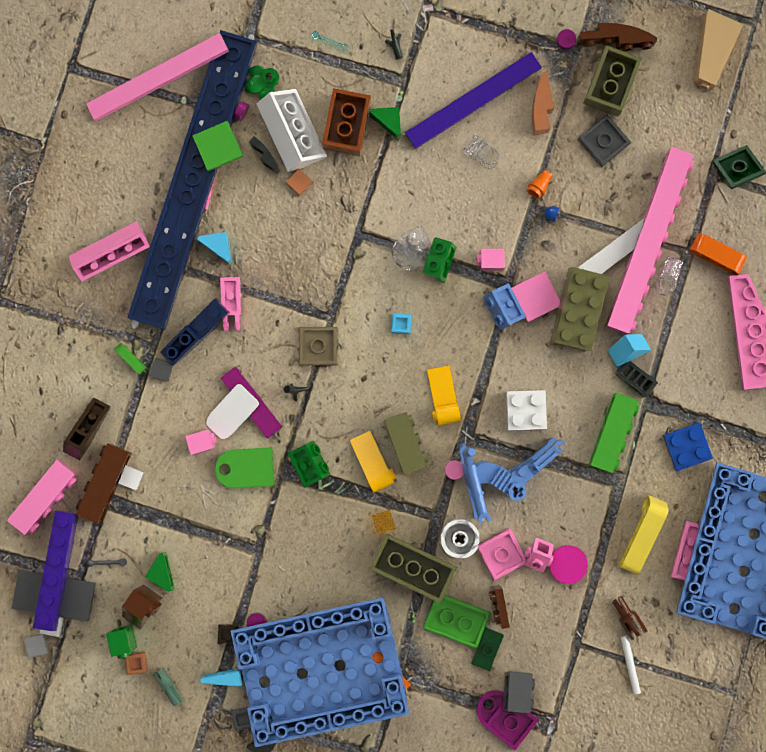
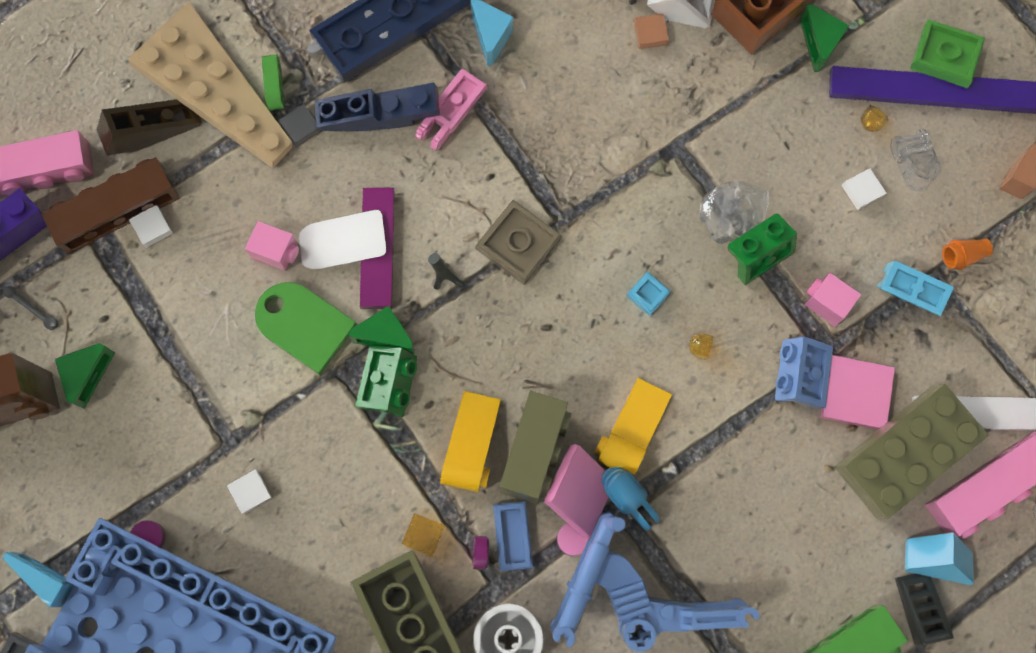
camera: 40 degrees right, 10 degrees down
dark brown tile [217,624,238,644] -> none
white brick [505,390,547,431] -> none
blue hinge [544,206,559,222] -> none
none -> tan wing [128,2,292,168]
none -> white tile [227,469,273,515]
none -> green slope [348,306,415,354]
none -> magenta tile [472,536,489,570]
none -> medium blue tile [493,501,533,572]
none -> bright pink tile [543,444,608,537]
none -> dark azure arm [602,467,660,530]
none -> clear yellow hinge [688,333,714,360]
none -> white tile [842,168,887,210]
none -> clear yellow hinge [861,105,889,132]
none -> medium azure hinge [877,260,954,316]
none -> bright green tile [910,19,985,88]

